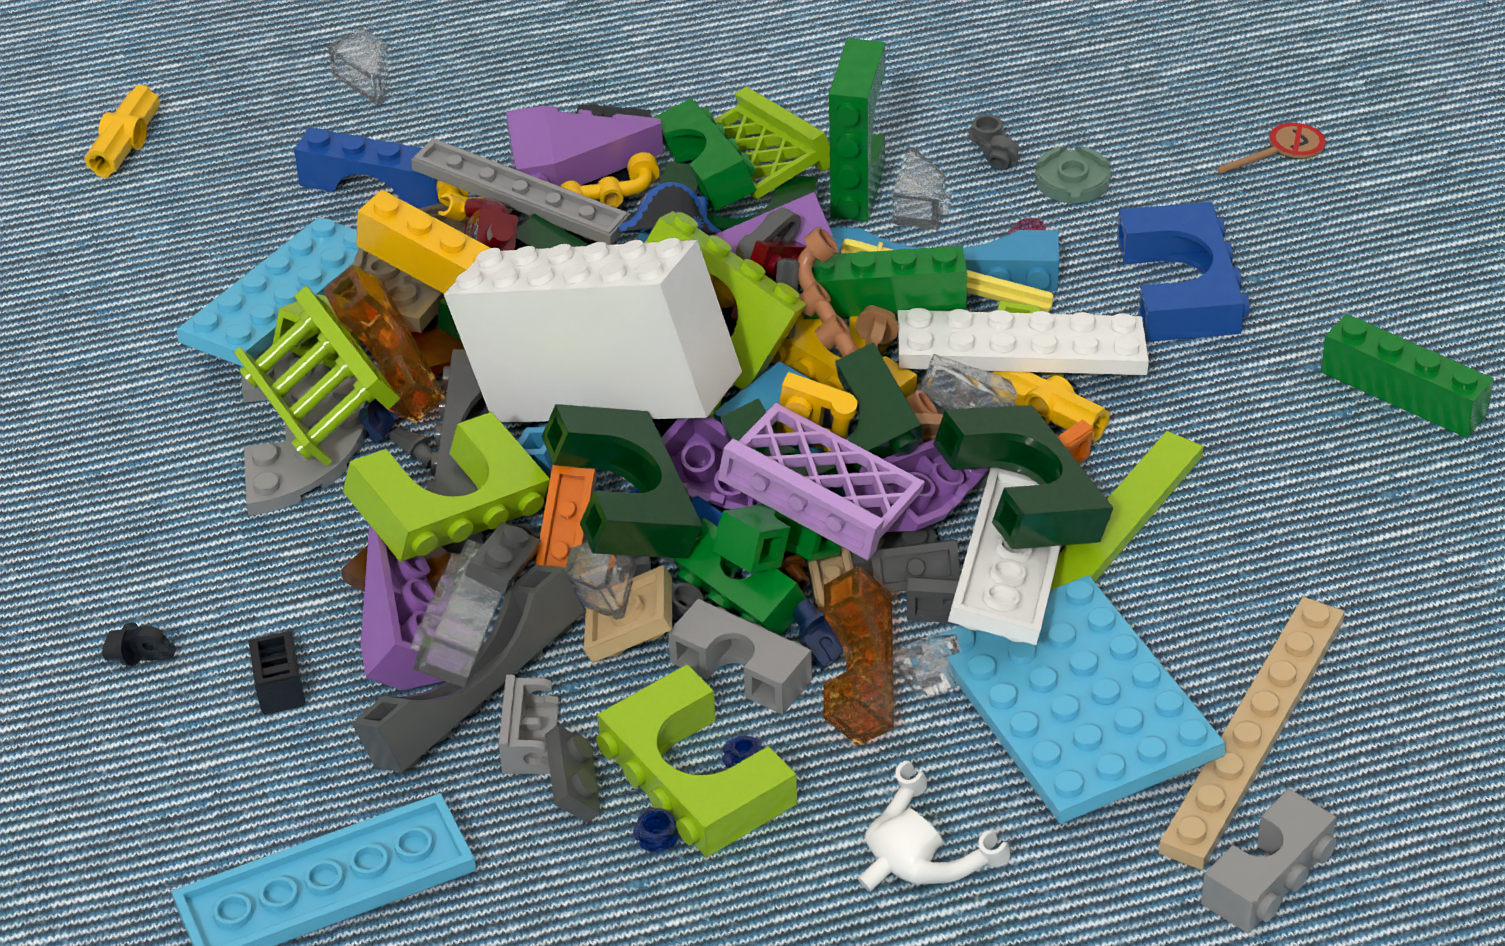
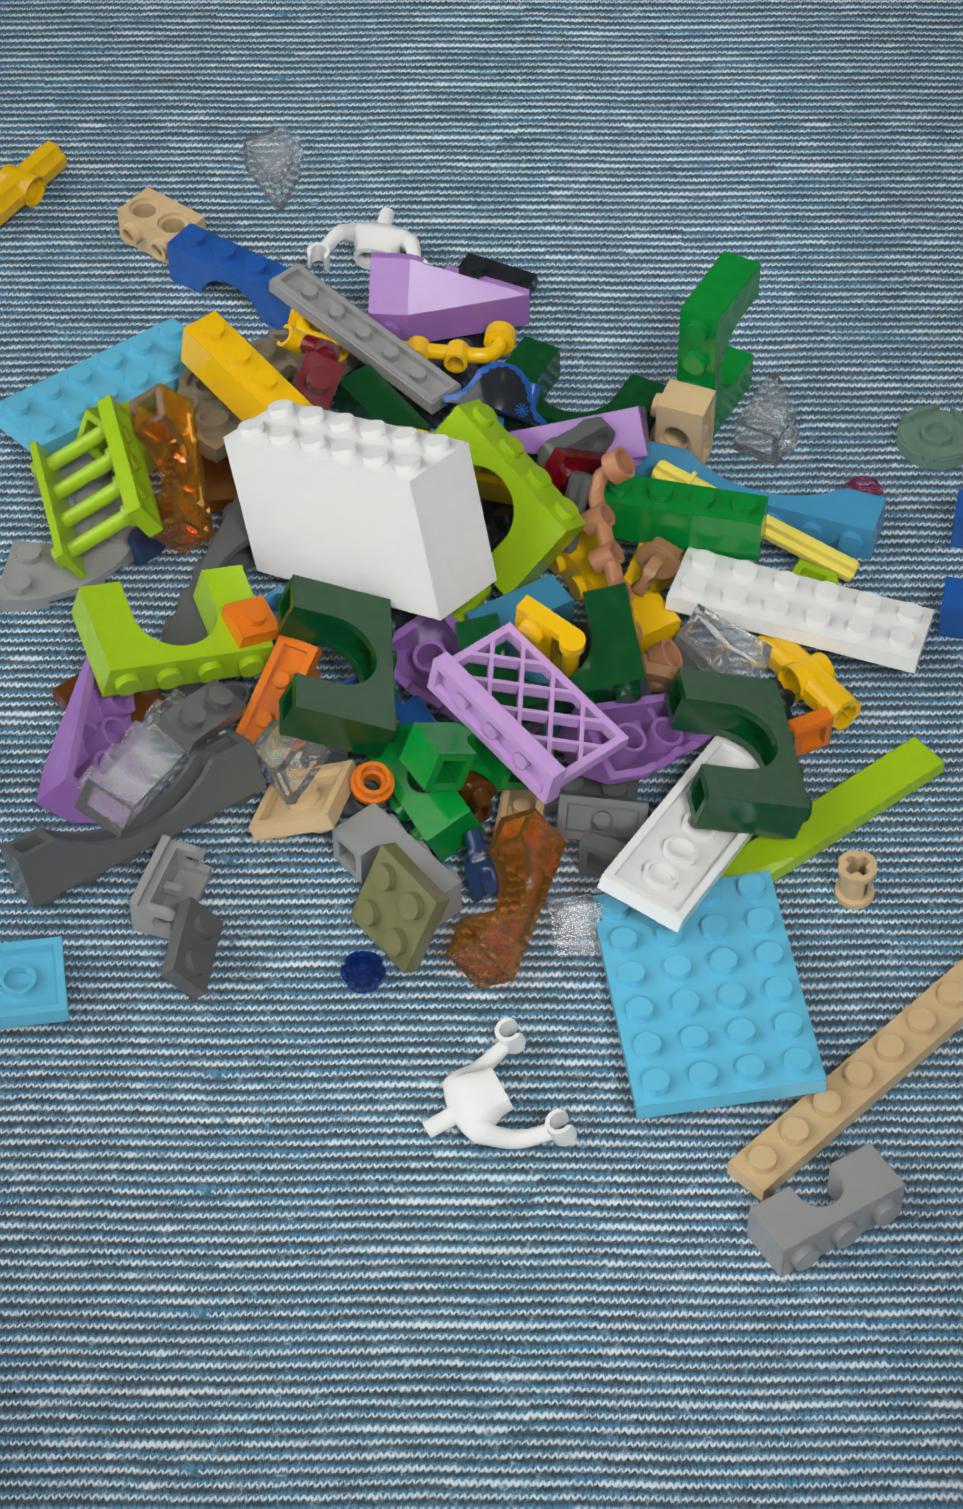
camera: 15 degrees right, 5 degrees up
dark grey bar [388,428,433,469] -> none
lime arch [596,664,797,858] -> none
clear blue plate [633,808,678,852] -> none
green arch [652,98,756,211] -> none
lime fence [714,86,830,199] -> none
dark grey plate [968,114,1006,148] -> none
dark grey plate [983,135,1019,170] -> none
none -> tan brick [117,187,206,265]
none -> orange plate [221,595,279,649]
none -> white piece [307,207,429,271]
none -> orange plate [350,761,395,805]
none -> olive plate [350,842,450,973]
none -> tan brick [649,379,716,465]
none -> tan bush [834,850,878,910]

